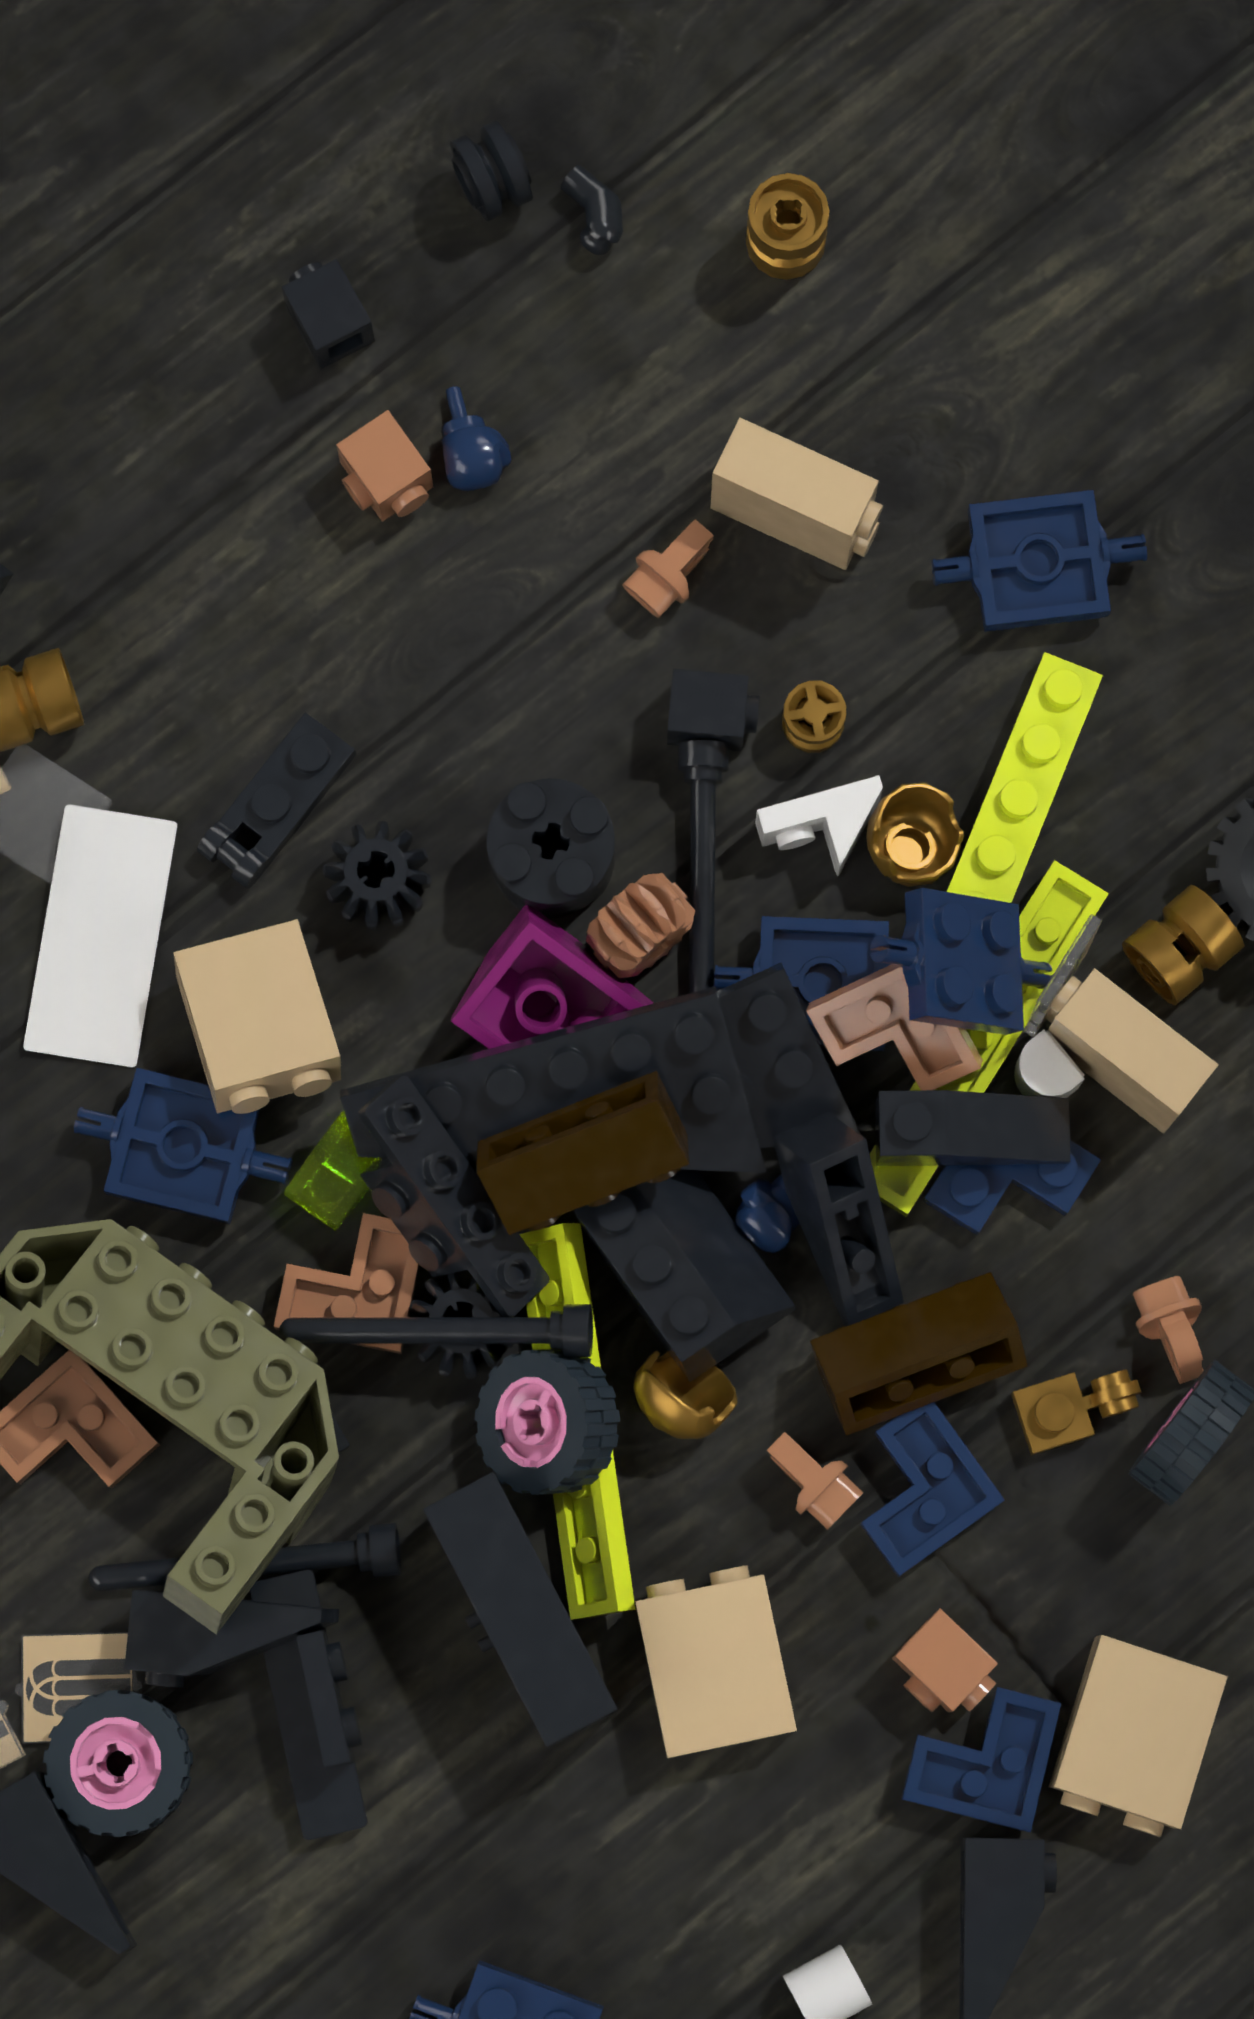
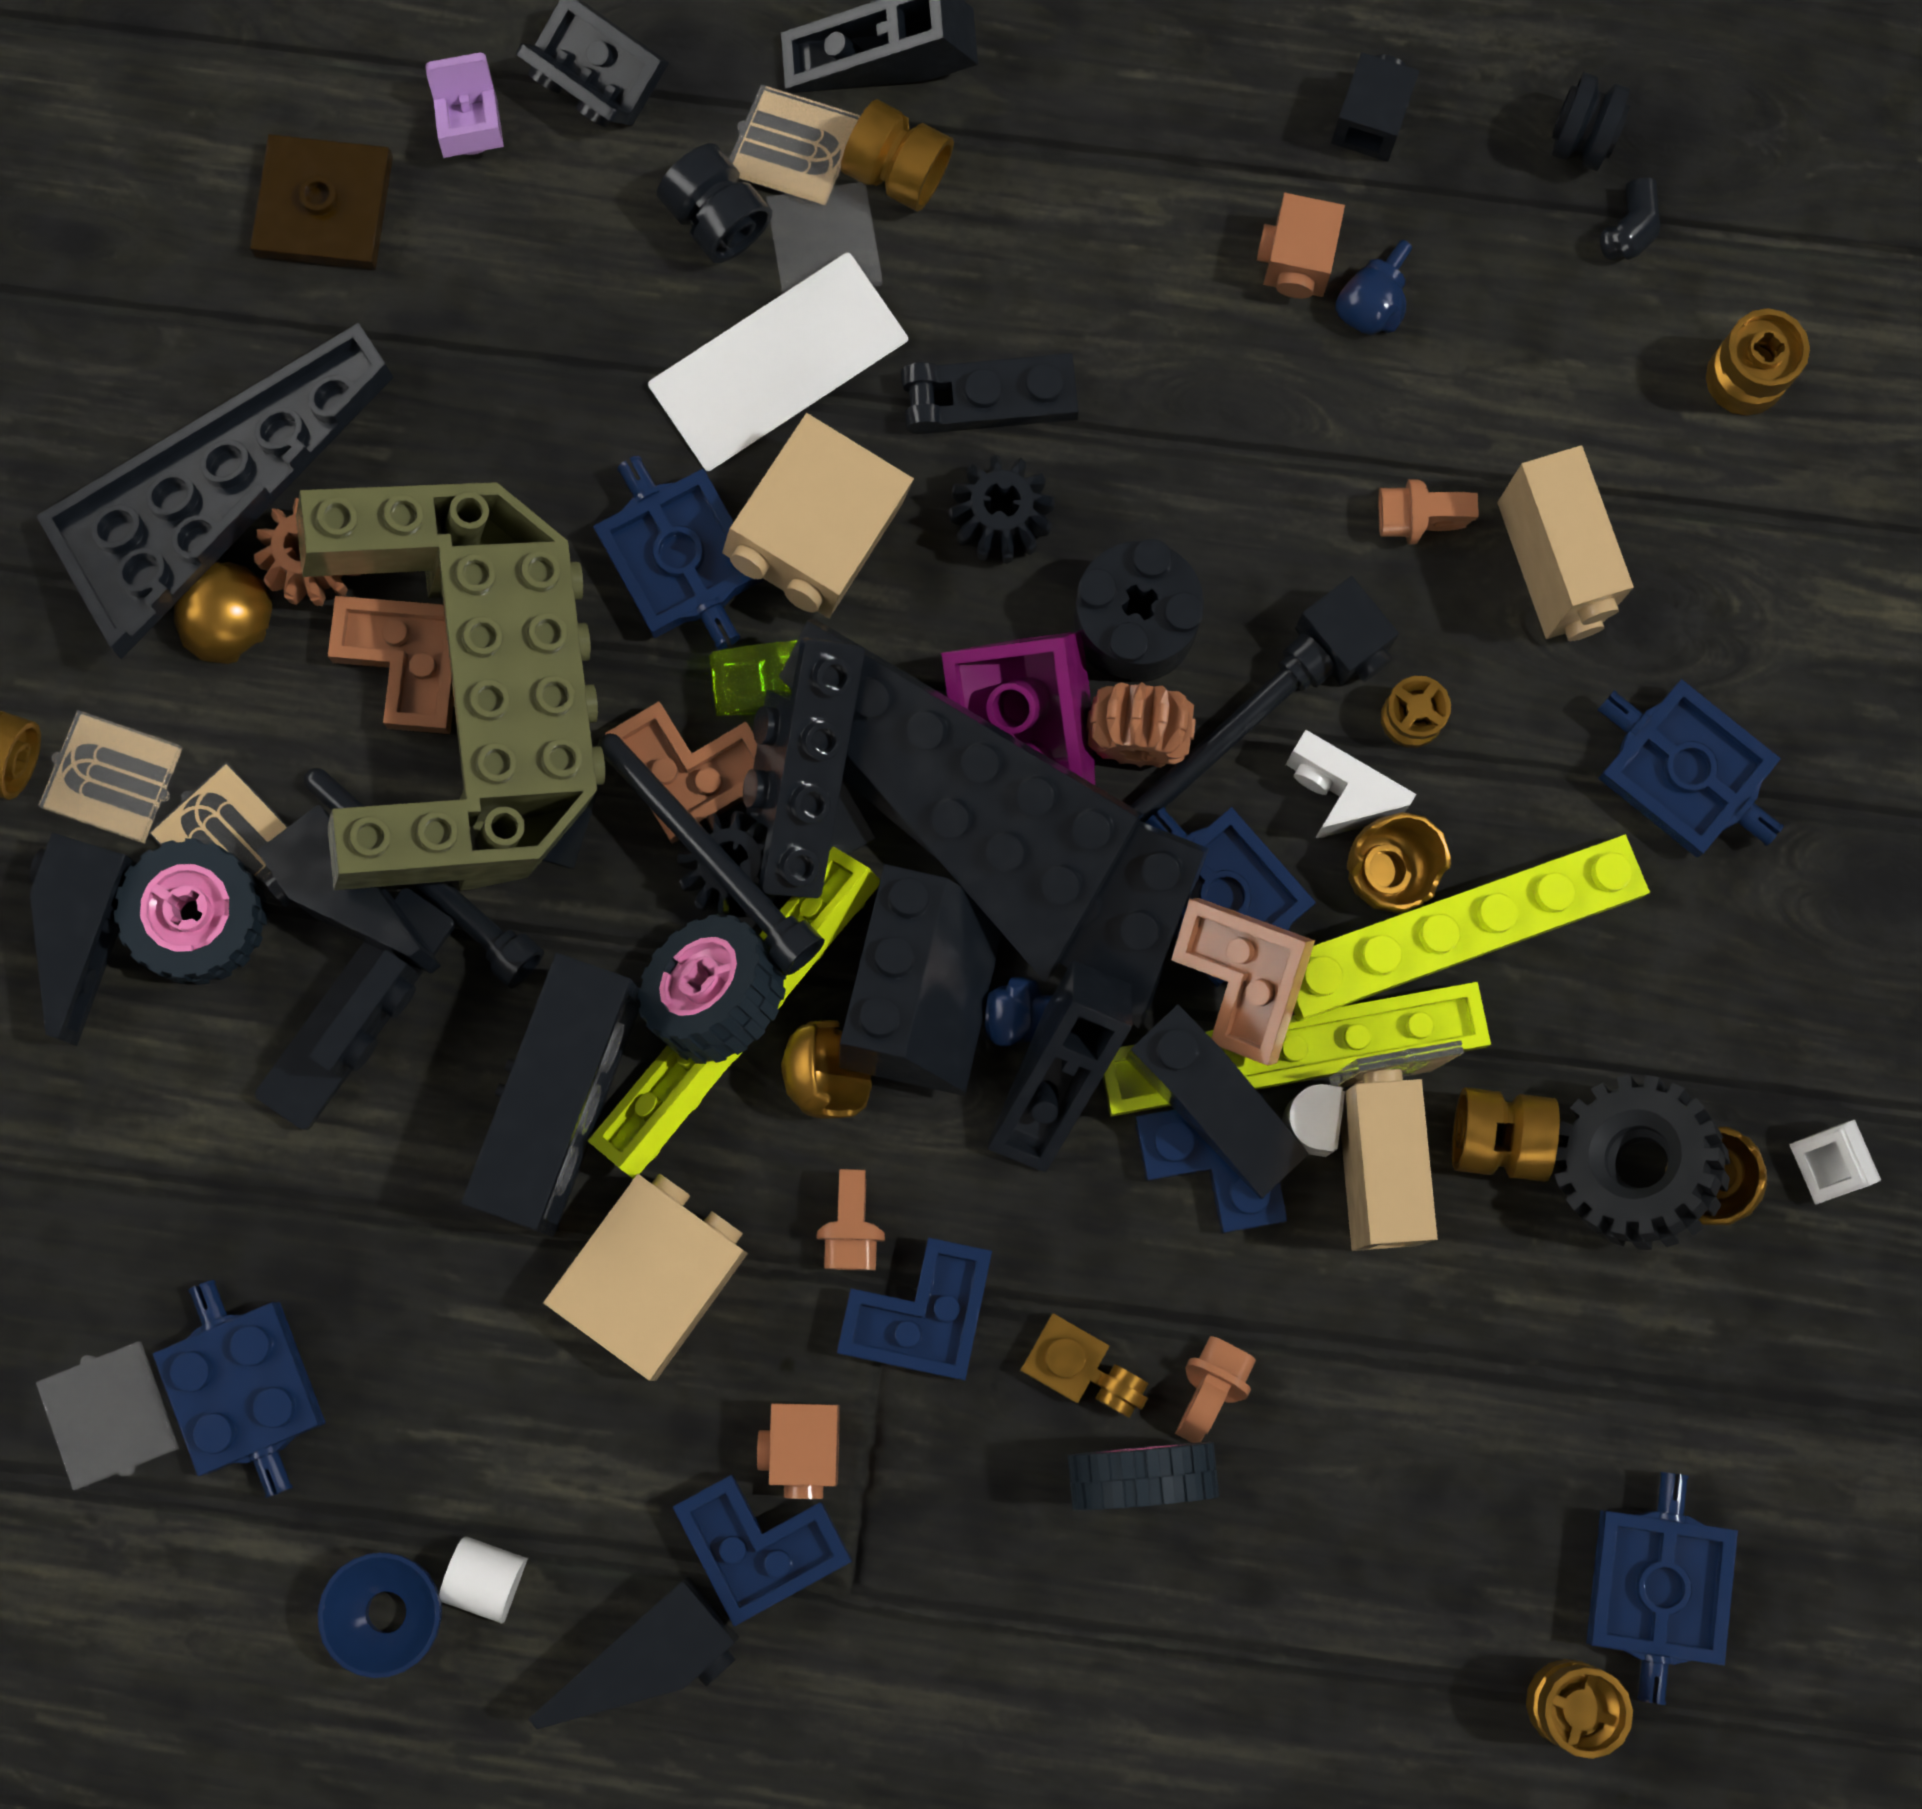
camera: 45 degrees right, 0 degrees up
dark brown brick [477,1070,689,1235] -> none
dark brown brick [810,1272,1028,1436] -> none
dark blue plate [870,888,1053,1035] -> none
tan brick [1048,1635,1228,1837] -> none

